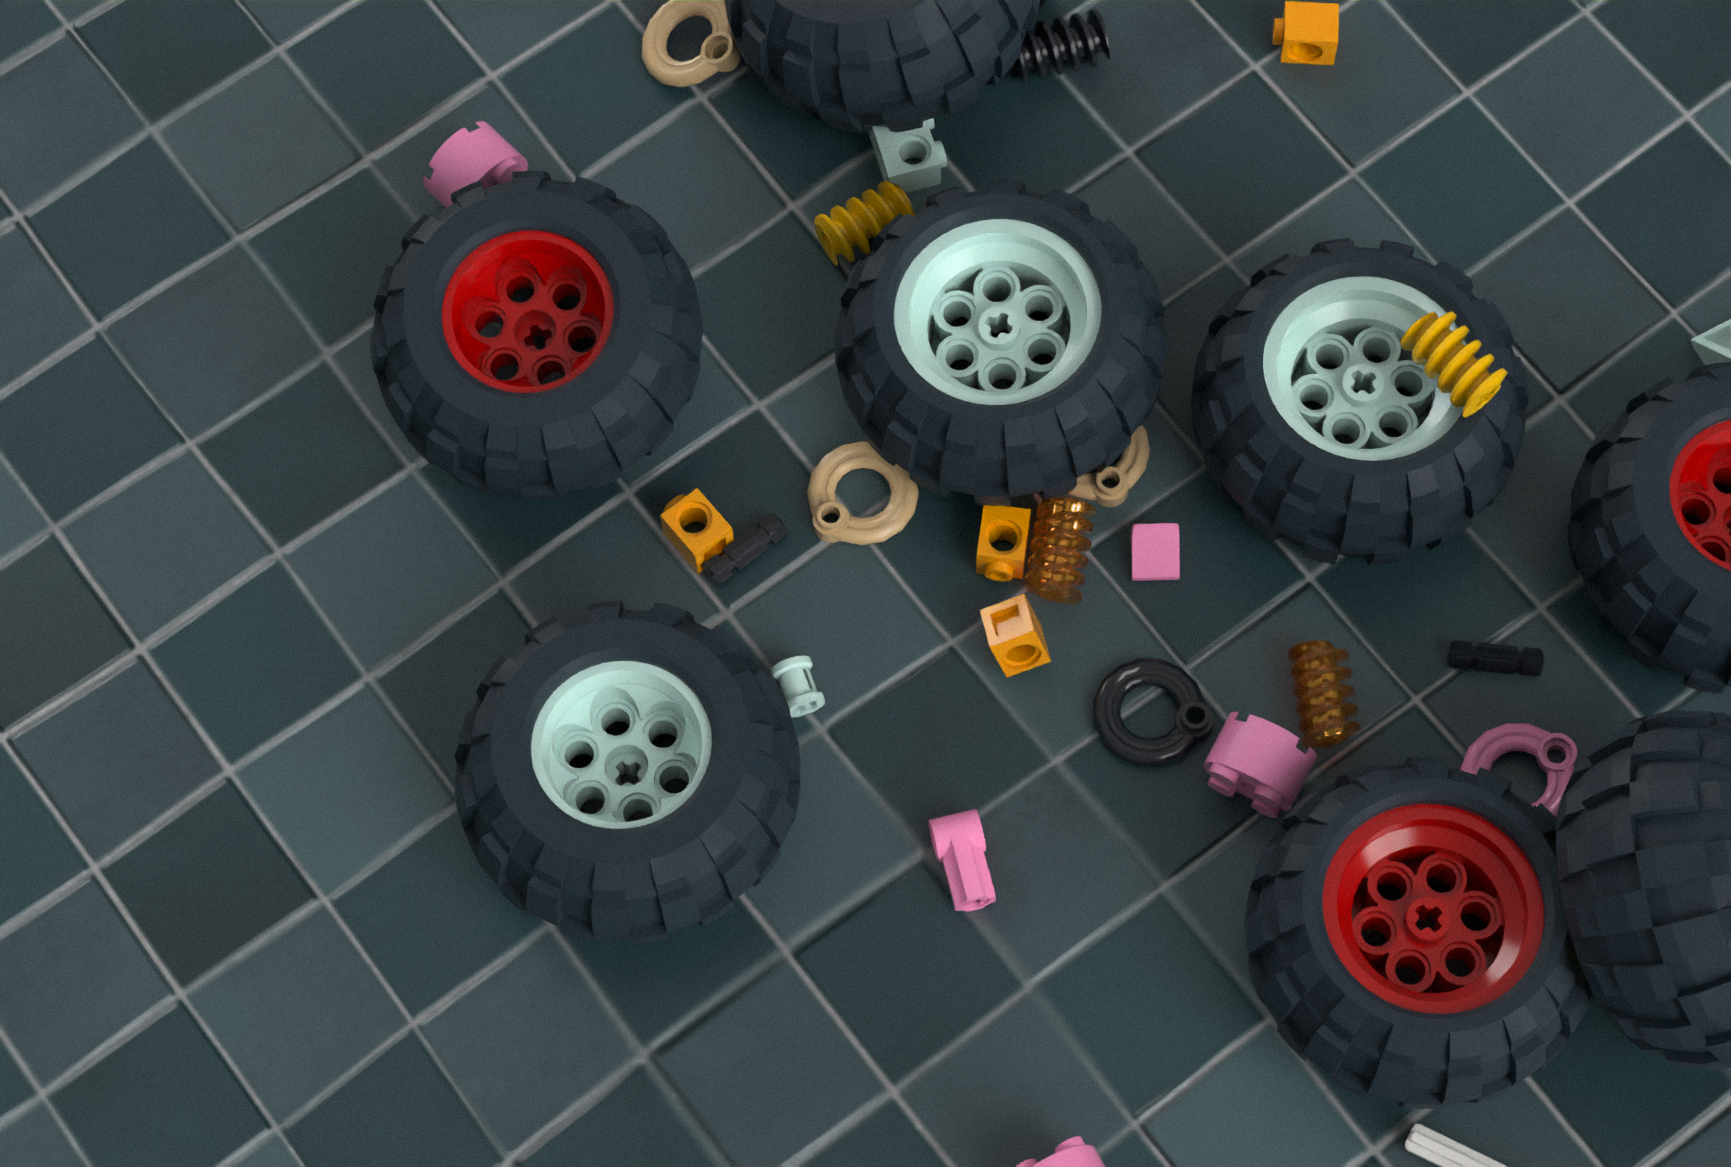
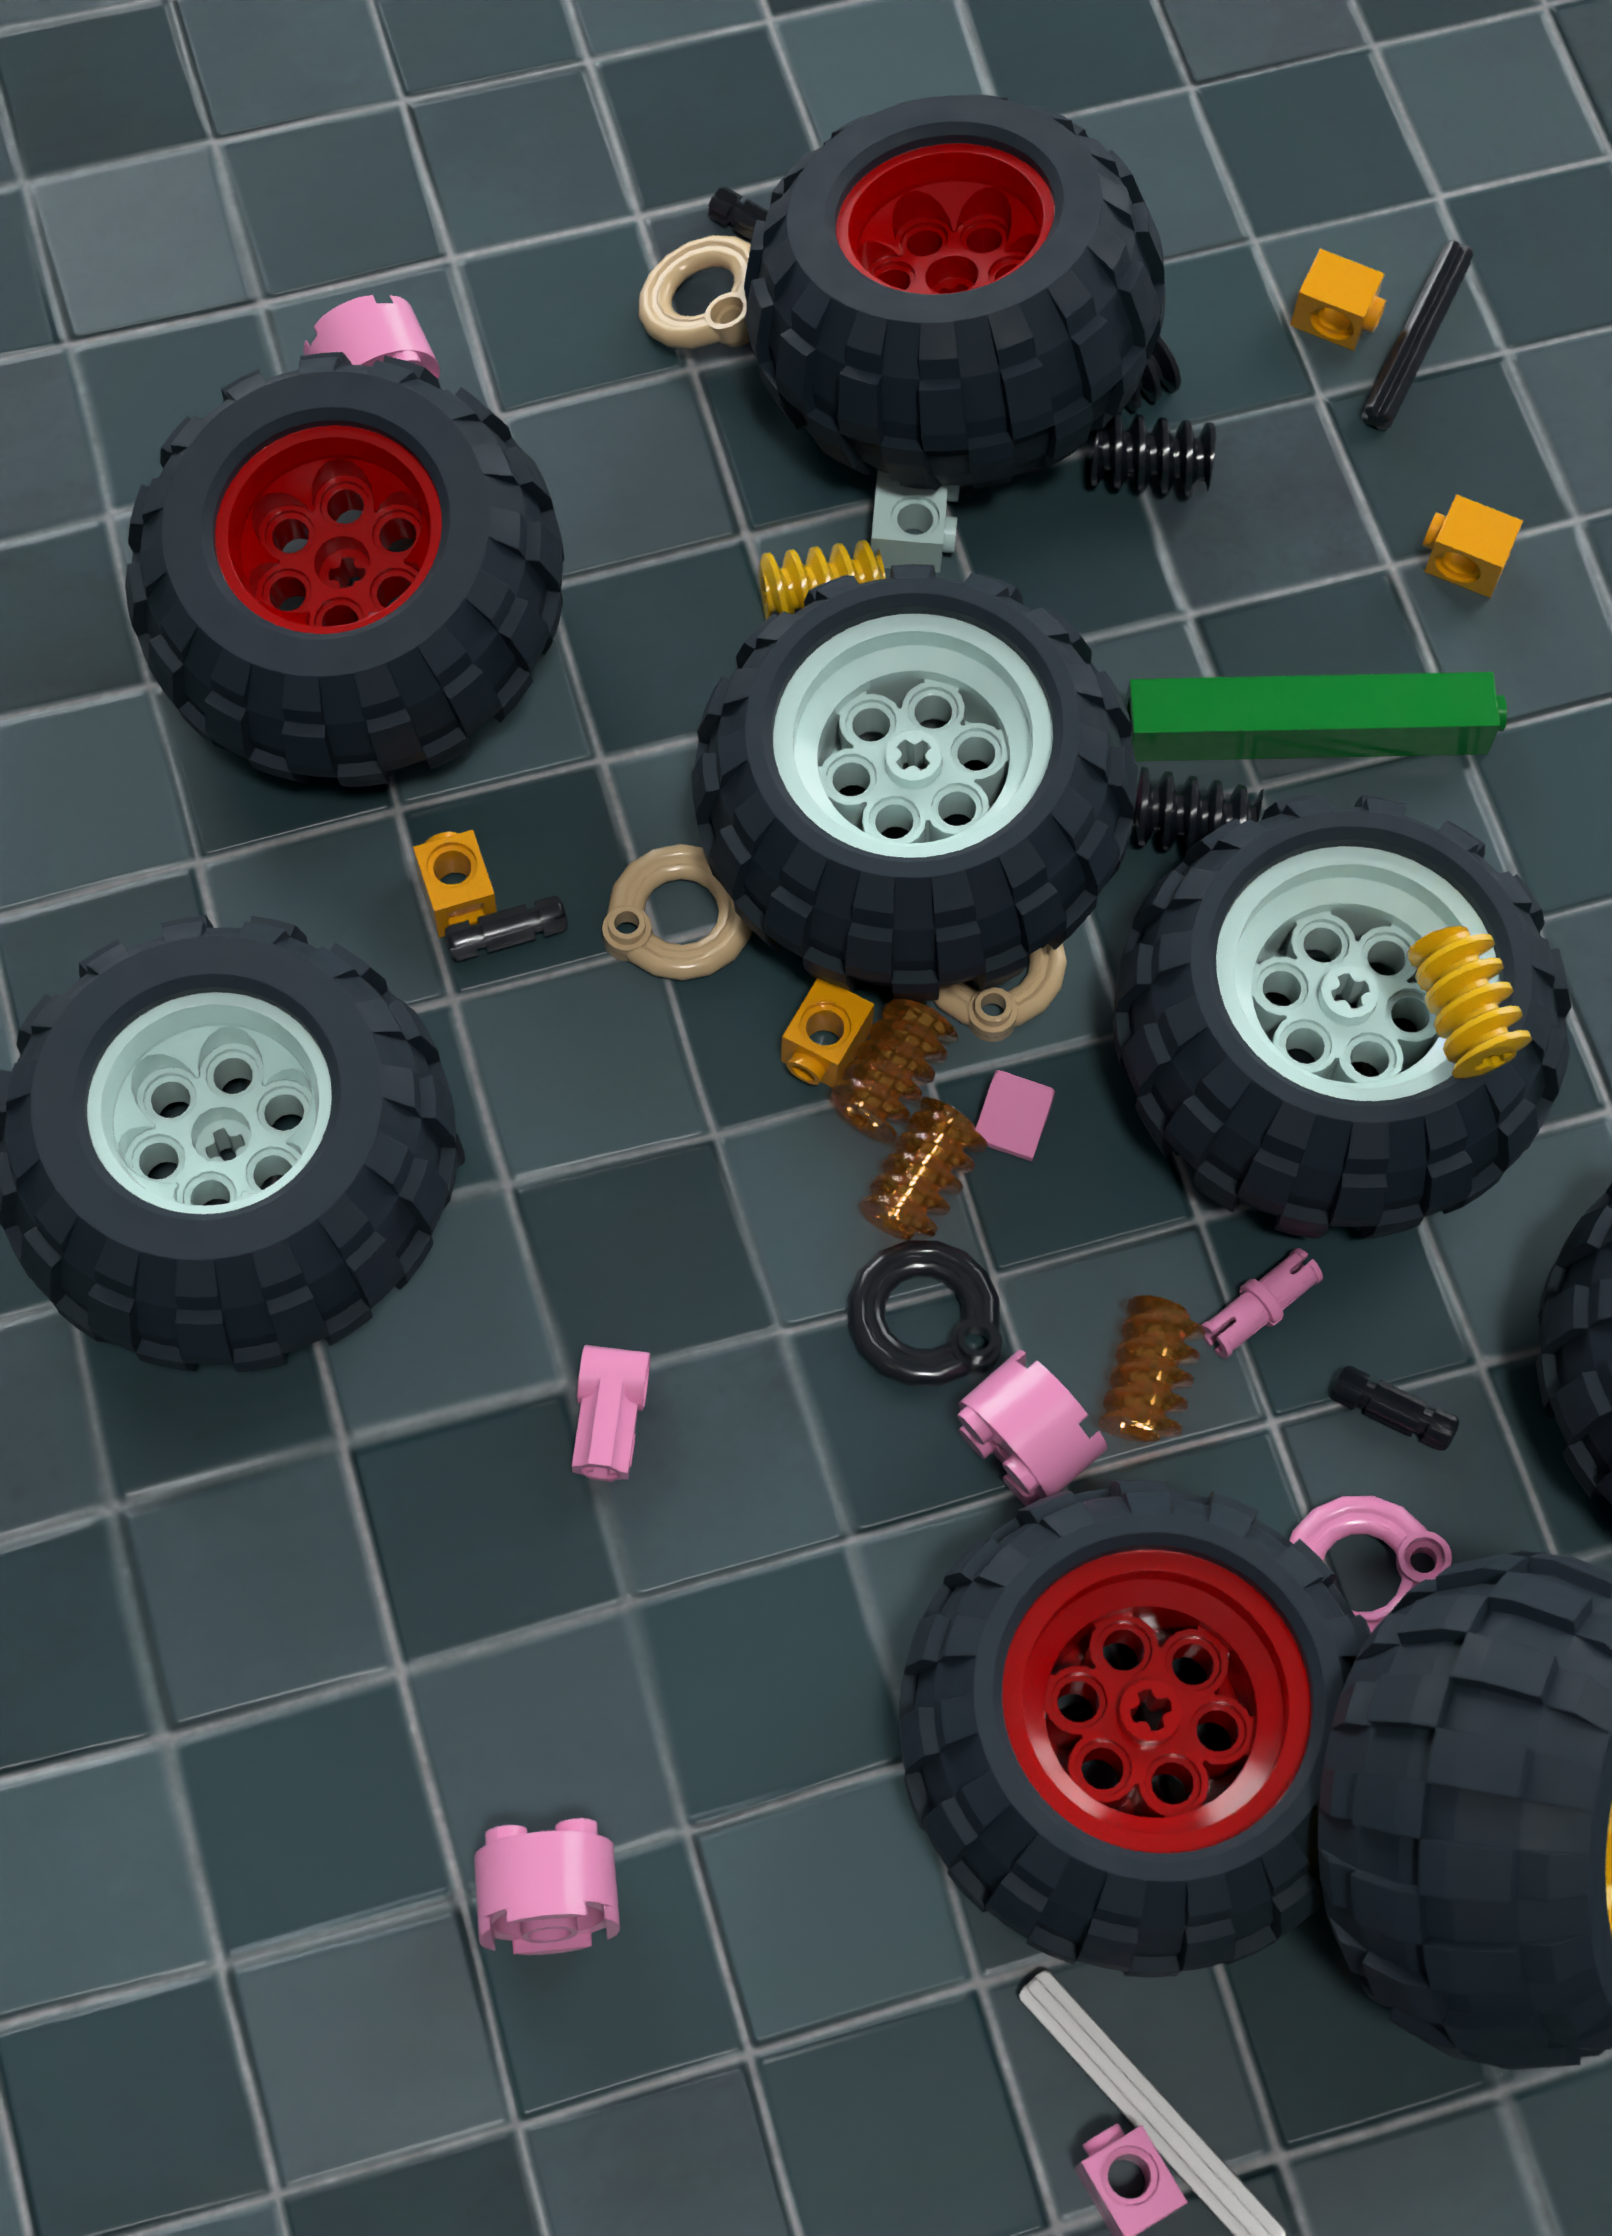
camera: 15 degrees right, 0 degrees up
light aqua bush [770,655,825,718] -> none
light orange brick [980,594,1051,678] -> none
none -> clear orange piece [858,1097,988,1240]
none -> green brick [1124,672,1507,762]
none -> black piece [1132,767,1264,851]
none -> bright pink pin [1199,1248,1323,1359]

